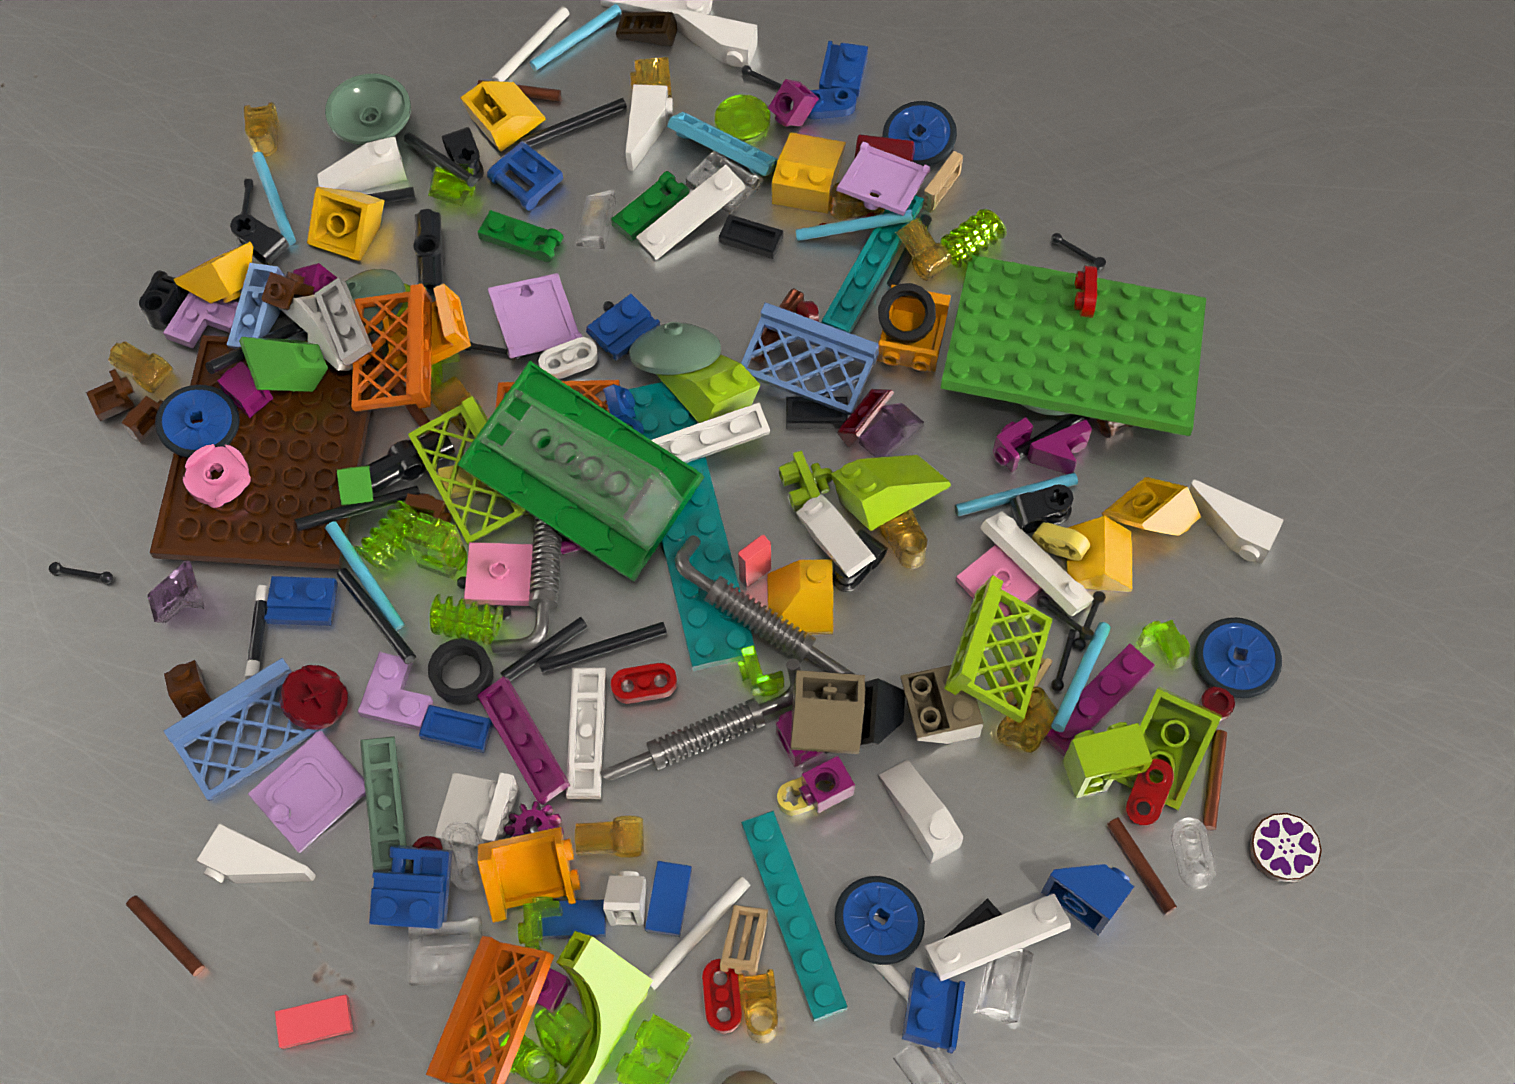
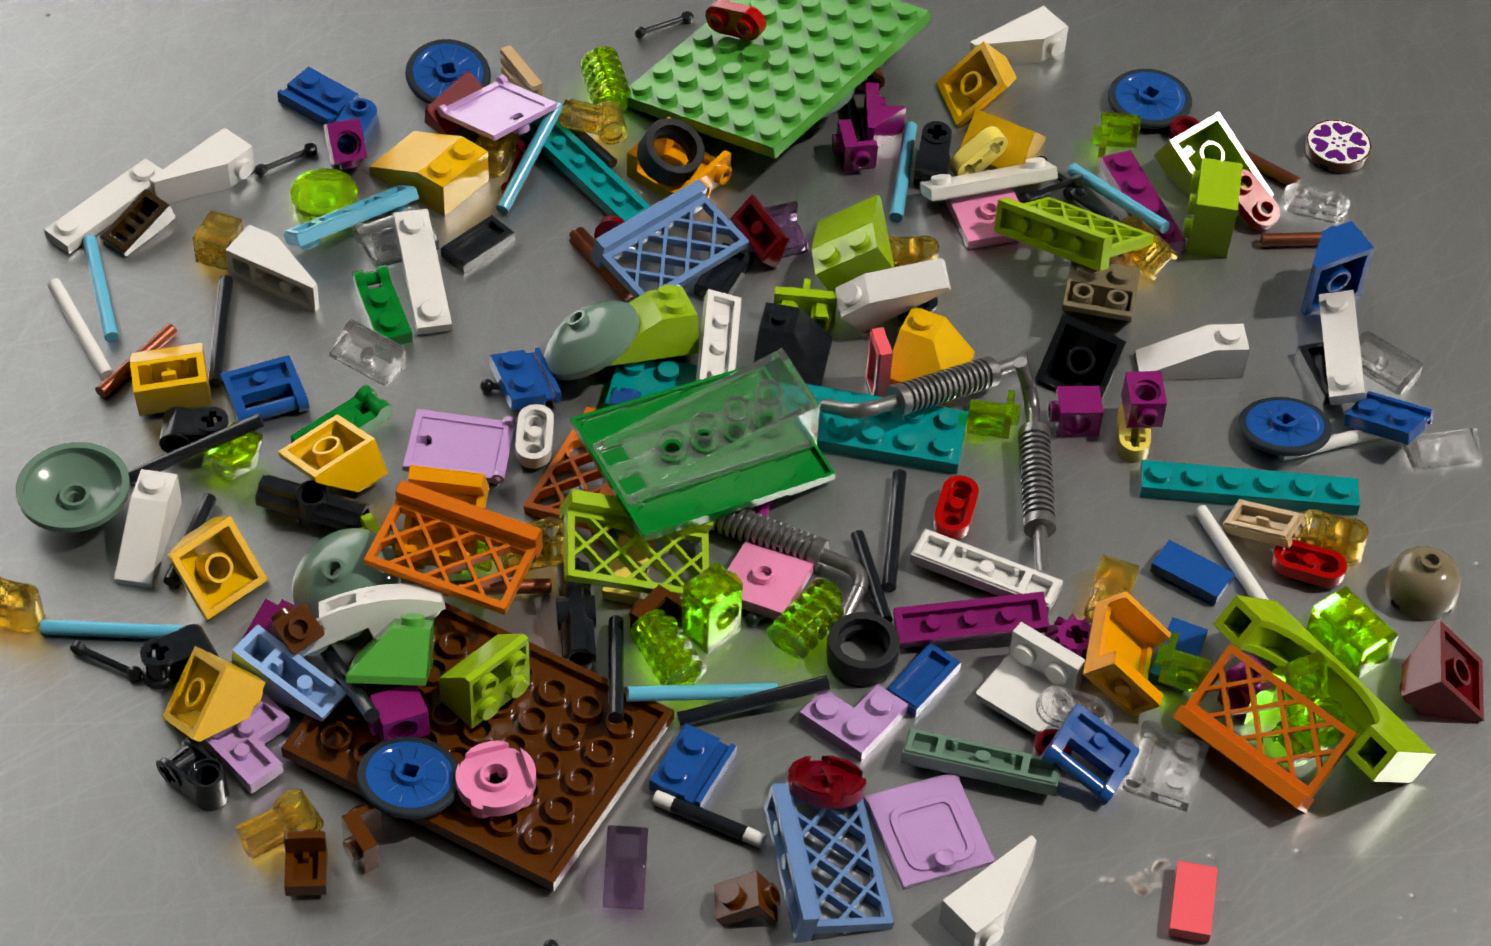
camera: 70 degrees left, 15 degrees down
light grey plate [315,277,373,366] -> none
bright green slope [337,465,374,505] -> none
blue plate [369,871,445,929] -> none
white slope [603,871,647,926] -> none
dark tan slope [790,670,865,754] -> none
none -> yellow slope [278,414,388,492]
none -> lime slope [439,633,530,728]
none -> black slope [753,302,833,386]

